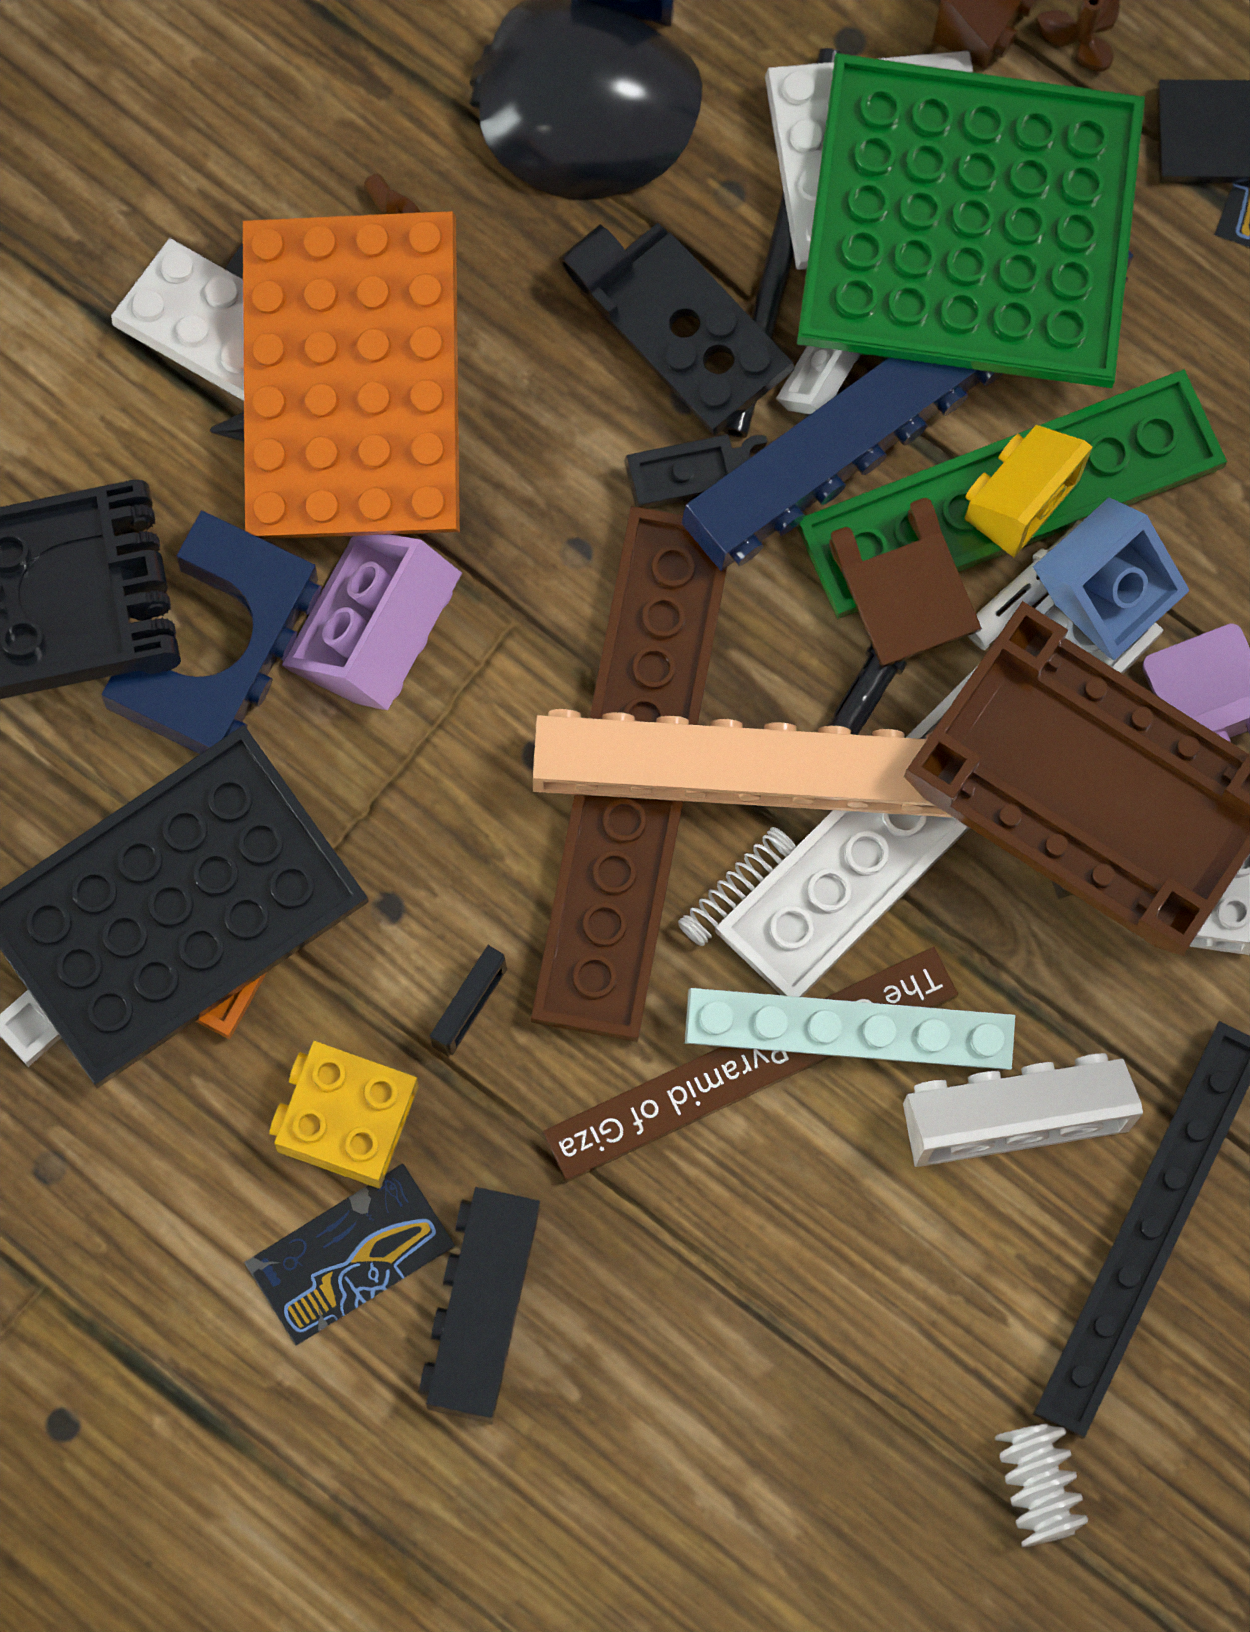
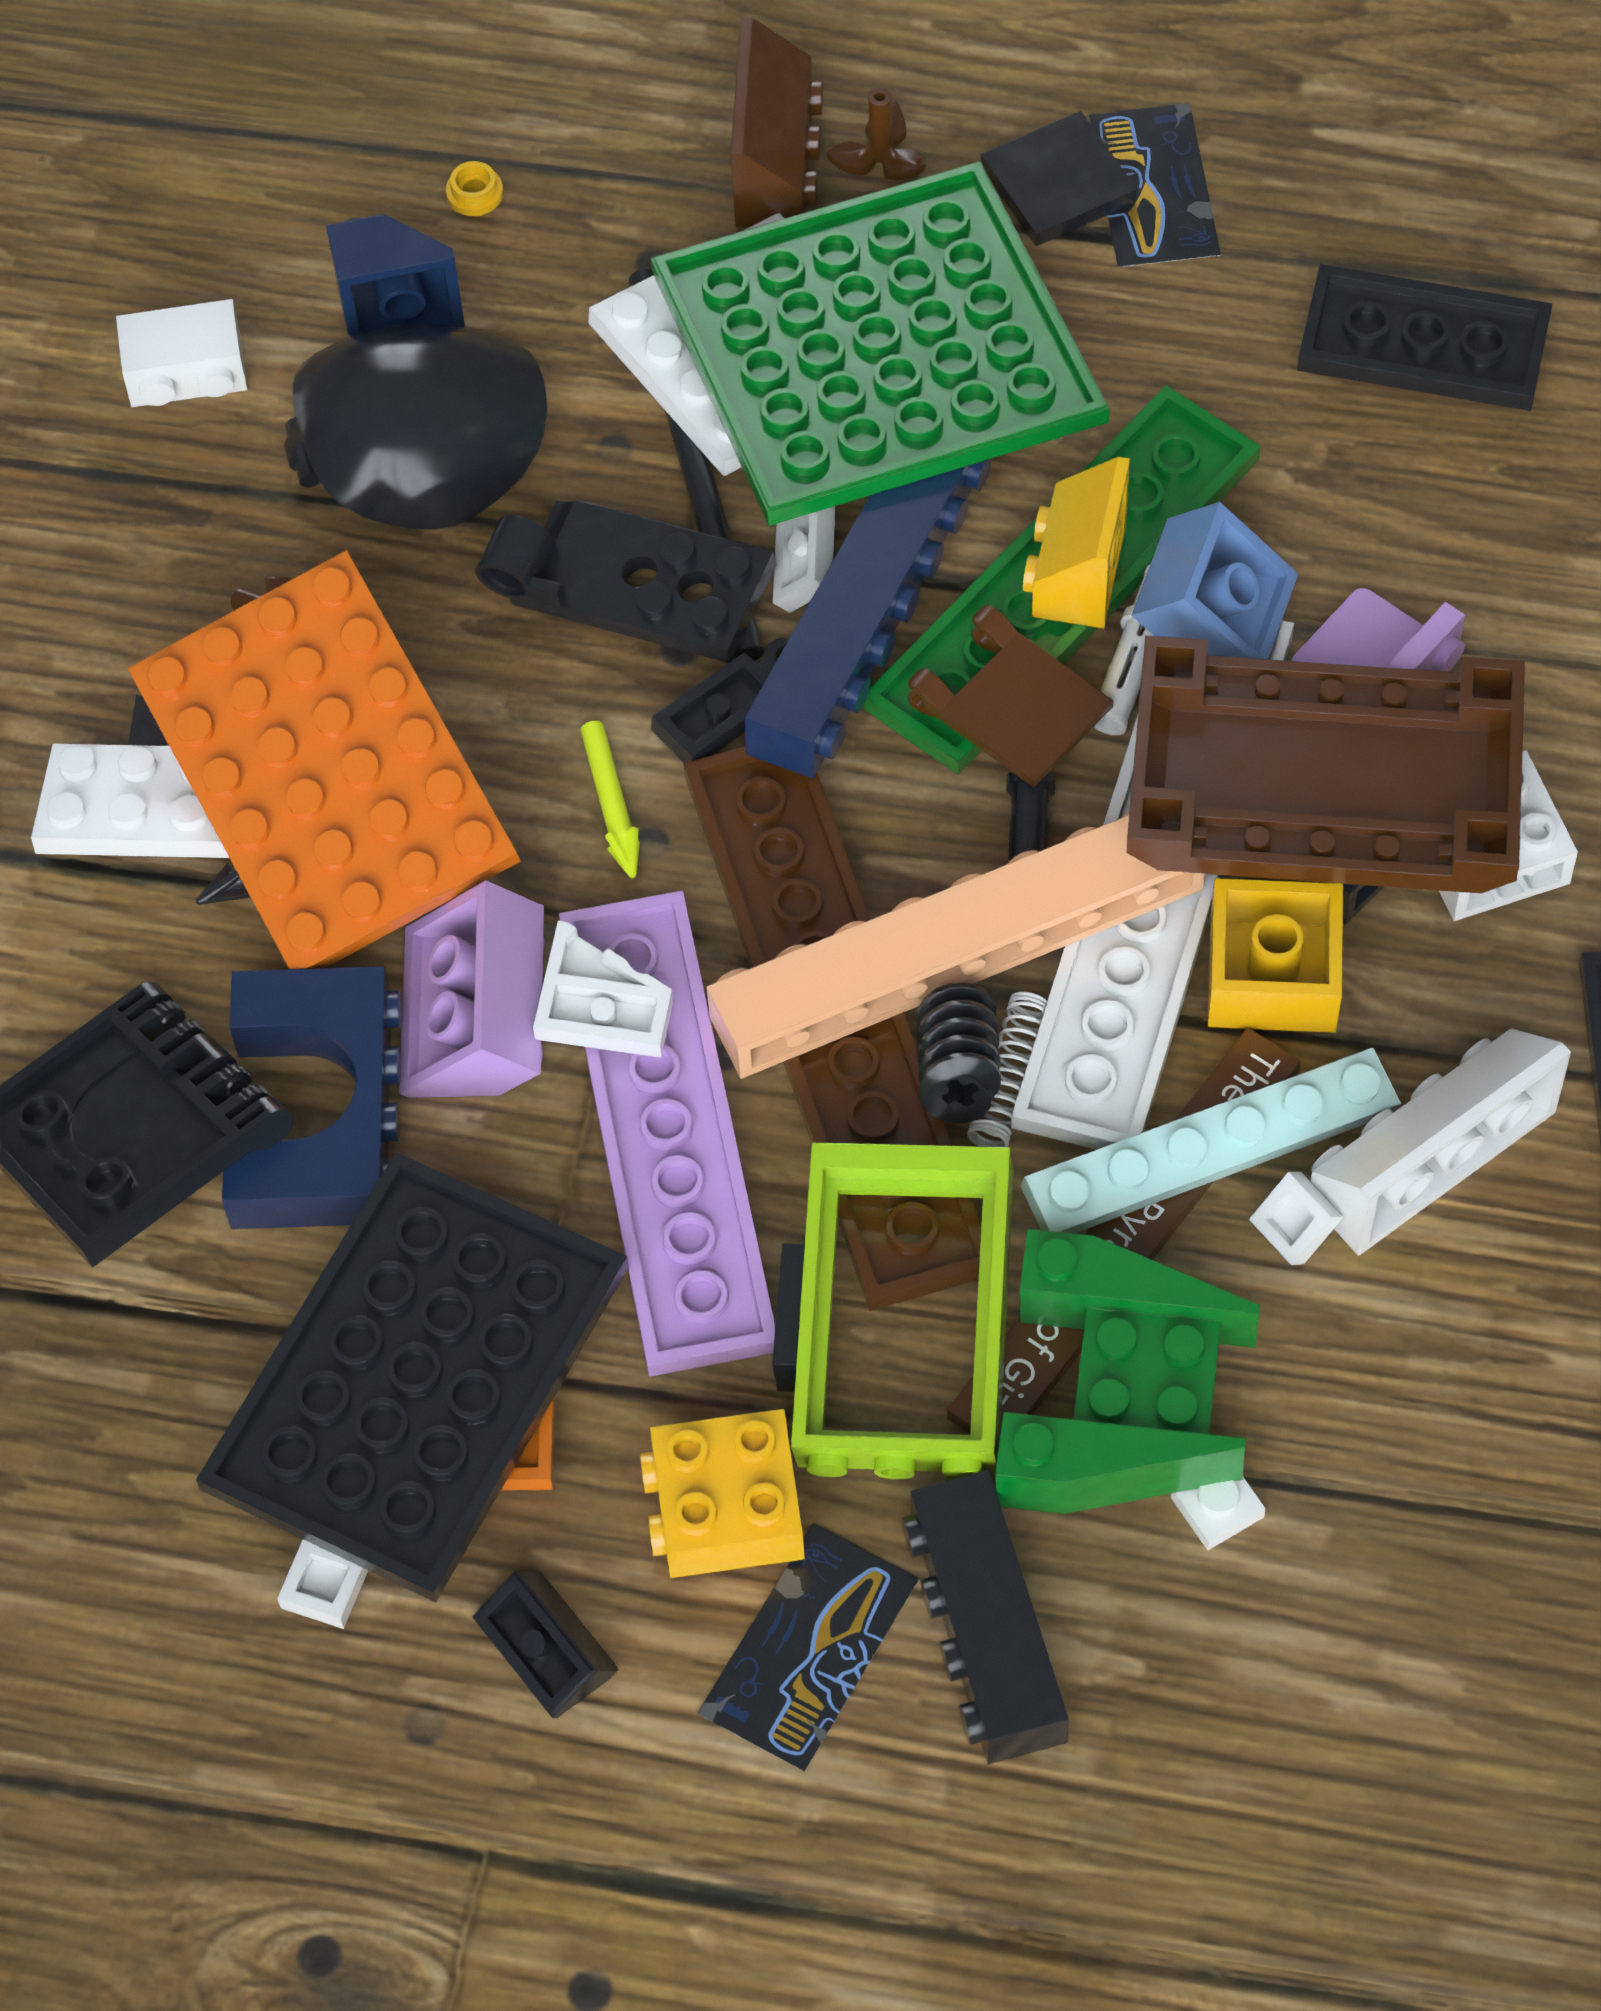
camera: 20 degrees left, 15 degrees down
none -> black slope [472,1570,619,1718]
none -> white wing [533,921,673,1058]
none -> lavender plate [559,891,775,1377]
none -> neon yellow piece [580,721,640,878]
none -> lime door [791,1143,1014,1480]
none -> black piece [916,983,1001,1123]
none -> green wedge [995,1229,1260,1514]
none -> white plate [1170,1477,1266,1550]
none -> yellow brick [1208,878,1343,1033]
none -> white plate [1249,1172,1343,1265]

